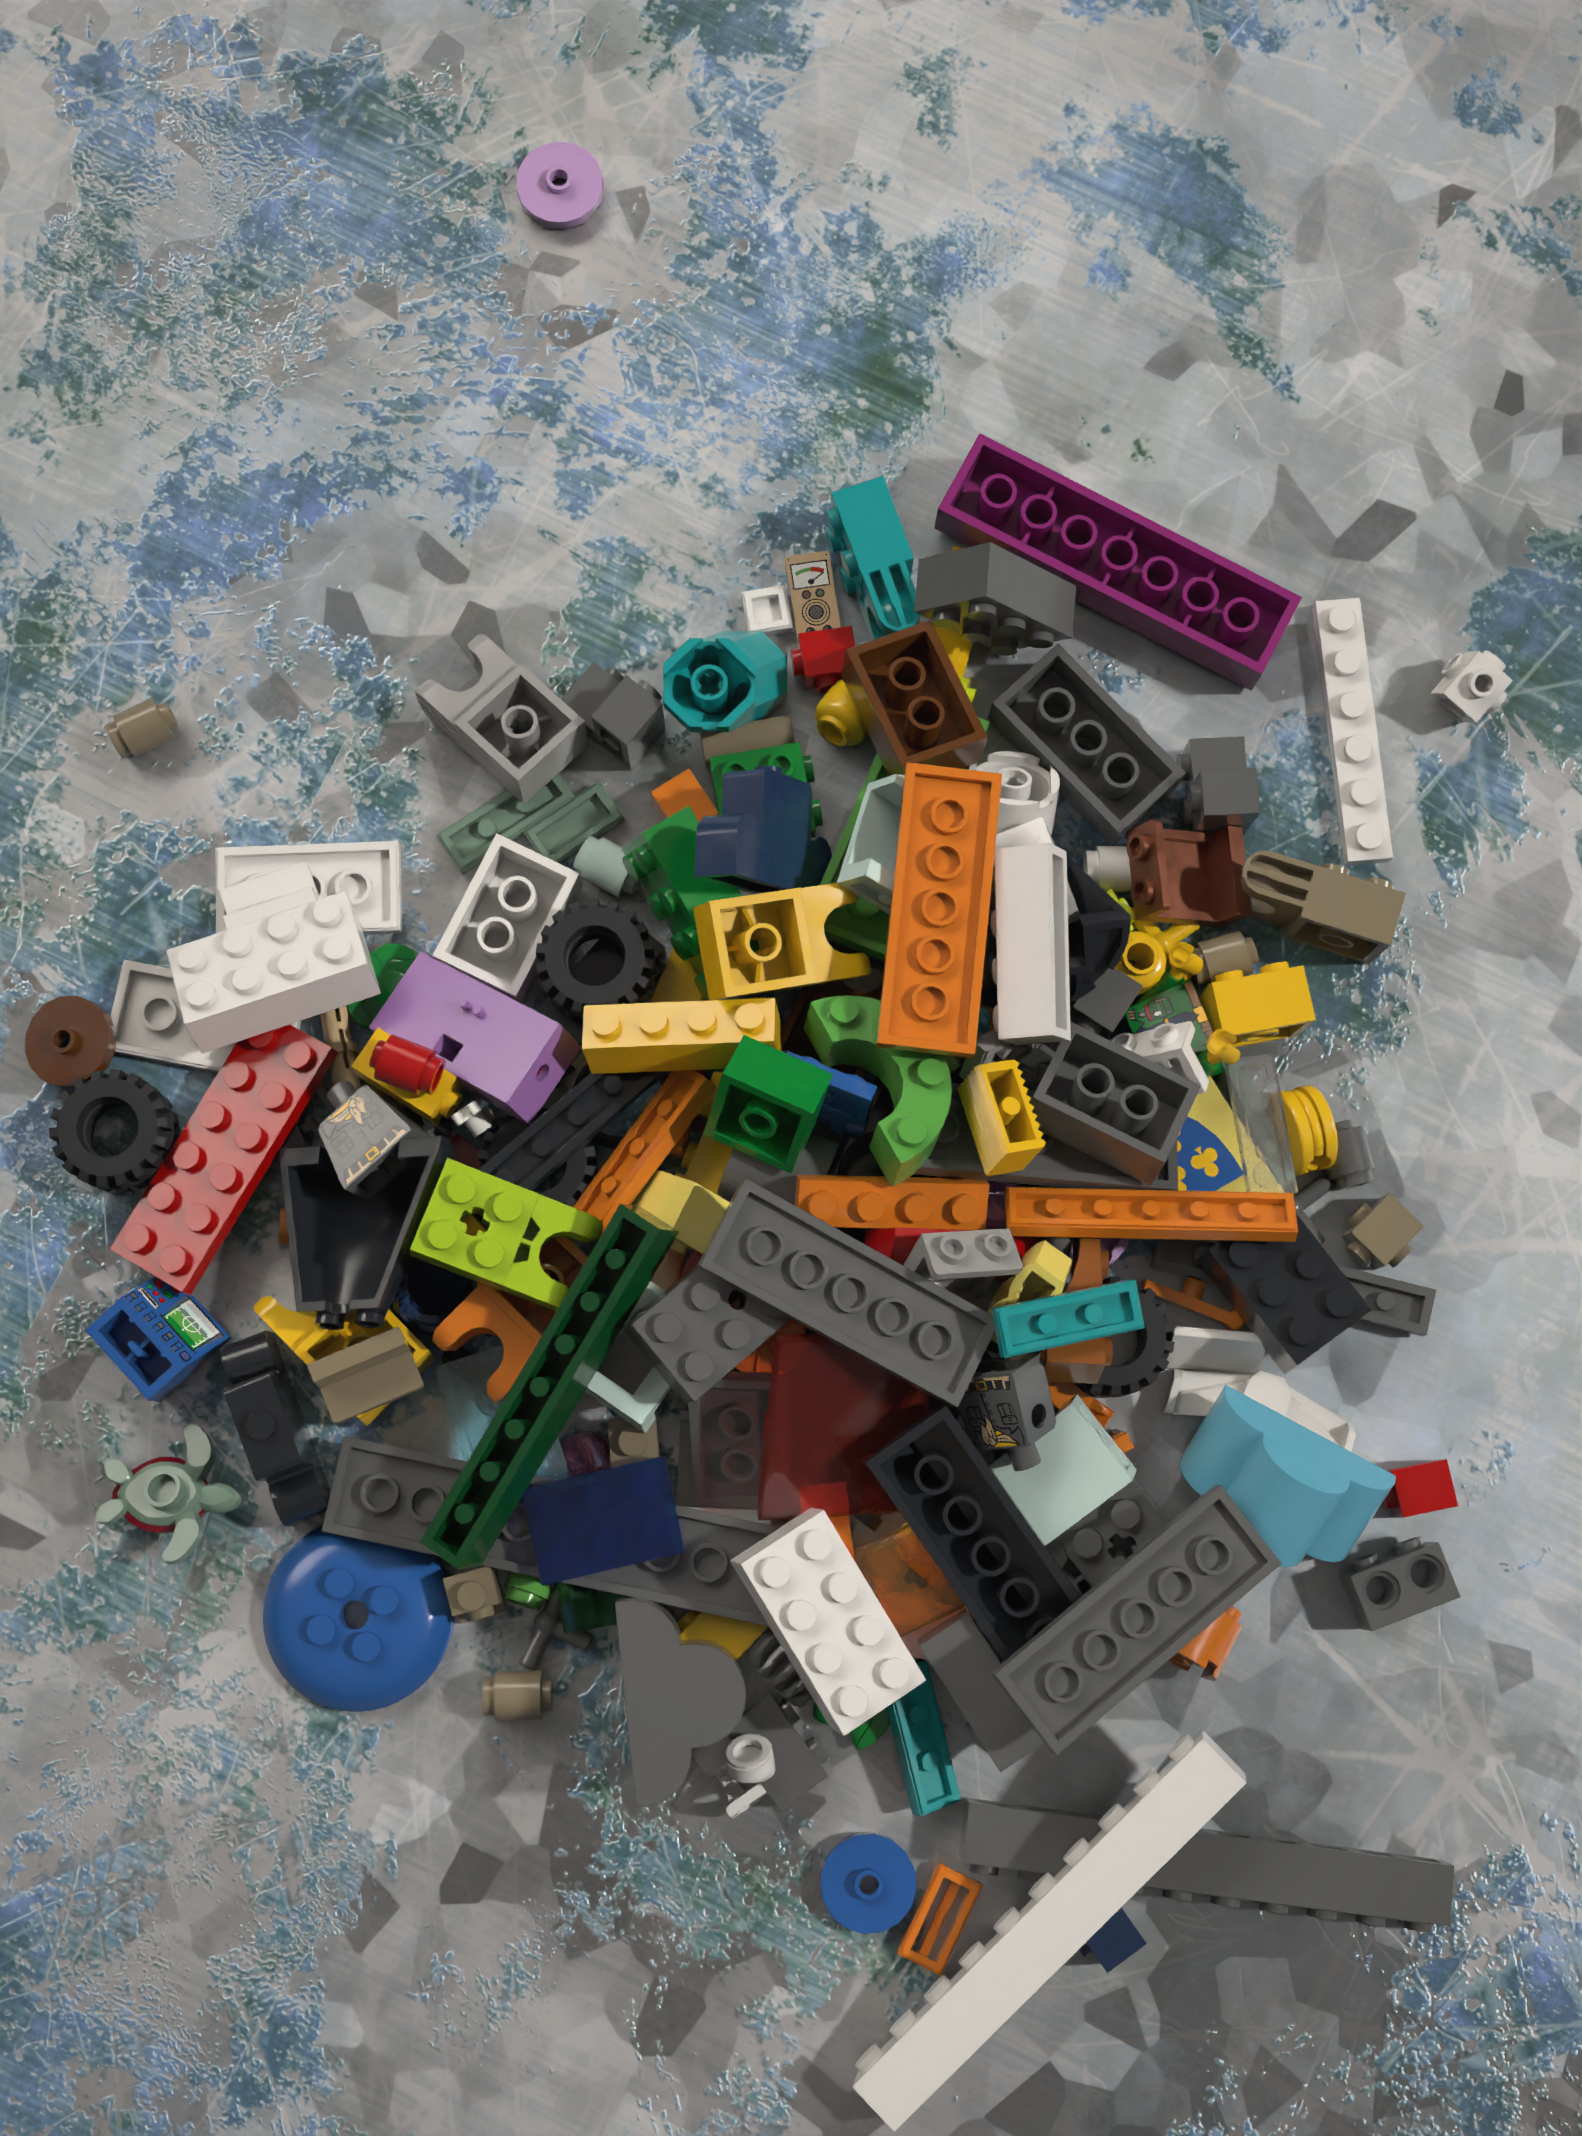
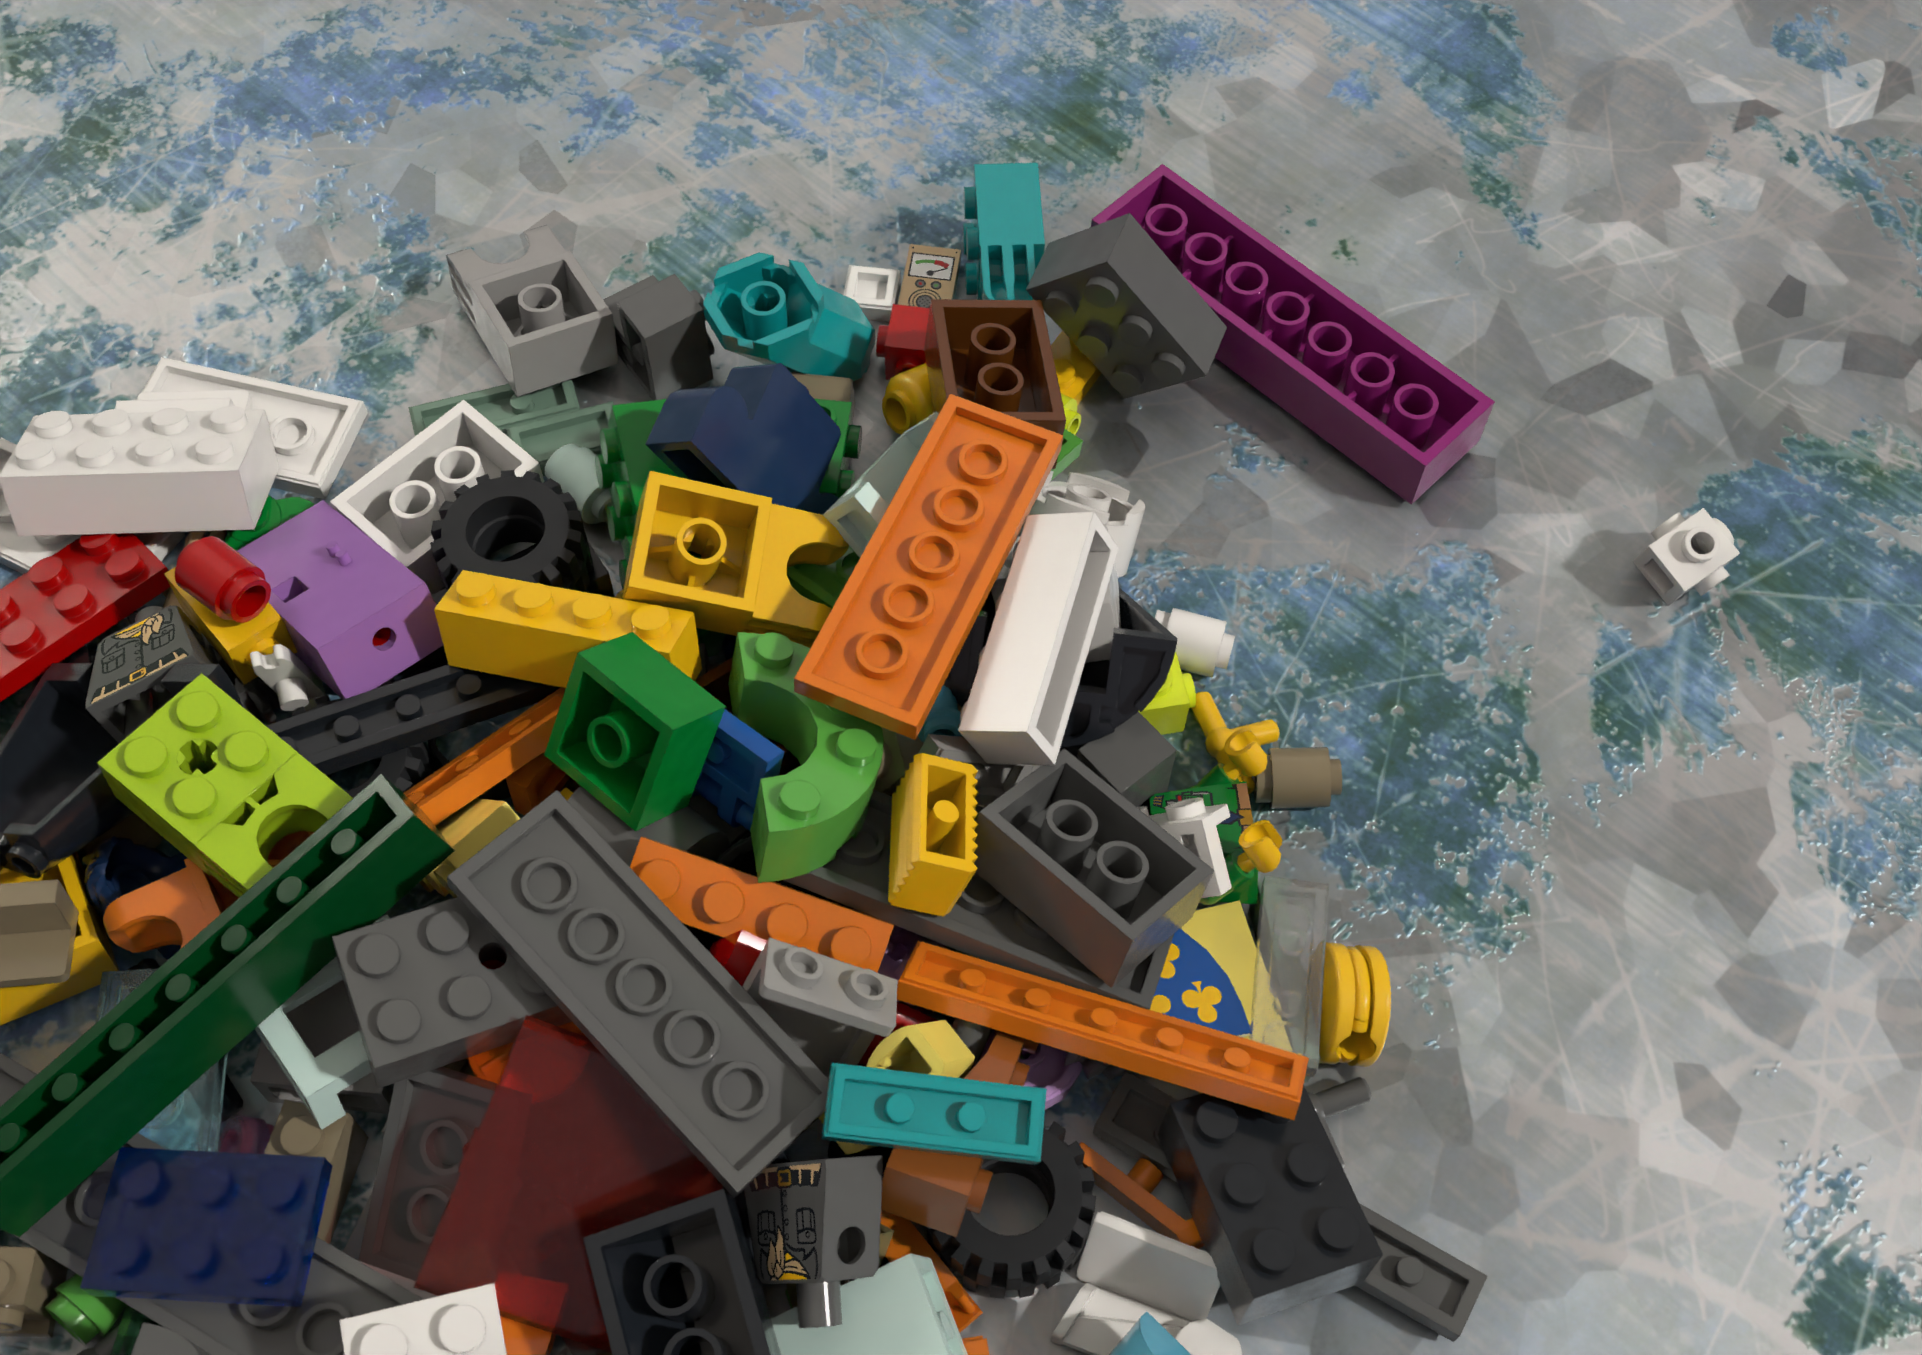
camera: 20 degrees right, 20 degrees down
dark tan brick [105,697,179,758] -> none
dark grey brick [987,643,1186,846] -> none
yellow head [1115,931,1167,995] -> none
copper panel [1126,819,1252,927] -> none
dark grey brick [1176,736,1260,836] -> none
yellow brick [1199,961,1316,1048] -> none
dark tan brick [1240,850,1406,964] -> none
white plate [1312,598,1393,866] -> none
dark grey brick [1326,1120,1375,1191] -> none
dark tan brick [1341,1193,1424,1270] -> none

